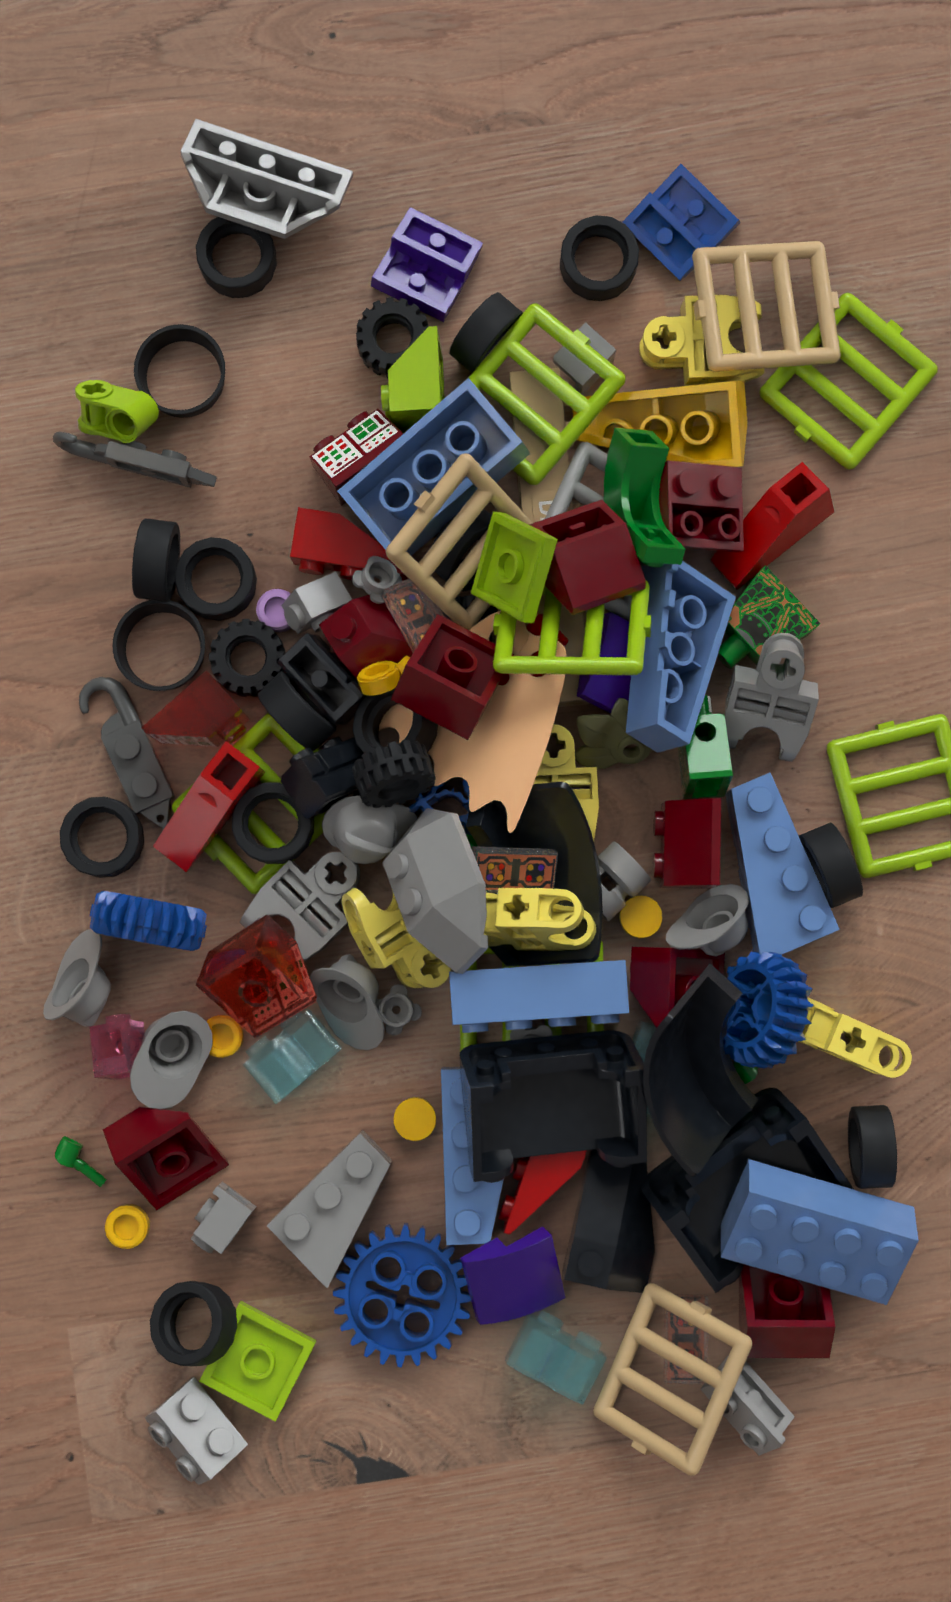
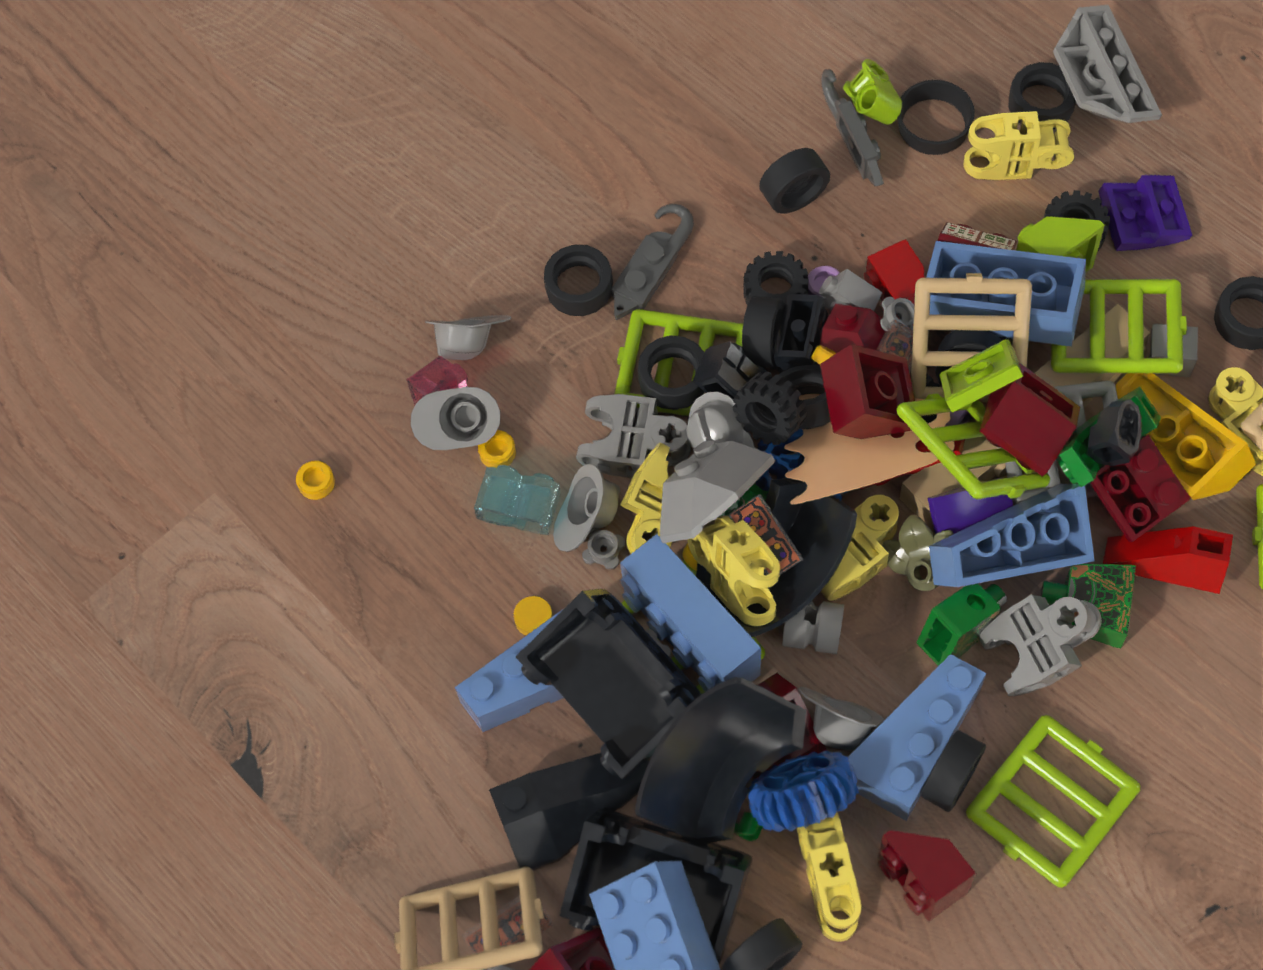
camera: 60 degrees right, 20 degrees down
green hand [55,1136,107,1187] -> none
blue gear [90,891,207,951] -> none
dark red slope [103,1107,229,1211] -> none
black tyre [112,600,205,691] -> none
clear red slope [141,670,250,747] -> none
light grey bracket [145,1377,248,1485] -> none
black tyre [150,1281,237,1366] -> none
red slope [153,741,265,872] -> none
black tyre [174,537,257,621] -> none
light grey brick [191,1181,257,1254] -> none
clear red slope [196,914,317,1039] -> none
lime plate [199,1301,317,1422] -> none
light grey wedge [267,1130,392,1288] -> none
blue gear [333,1223,471,1368] -> none
black tyre [449,292,523,373] -> none
dark purple slope [460,1226,566,1325] -> none
red slope [498,1150,587,1235] -> none
clear light blue brick [505,1310,607,1405] -> none
yellow tile [619,896,662,938] -> none
dark red slope [652,798,721,889] -> none
none -> dark red slope [878,830,976,922]
none -> light yellow piece [963,111,1074,180]
none -> black rock [1087,399,1142,466]

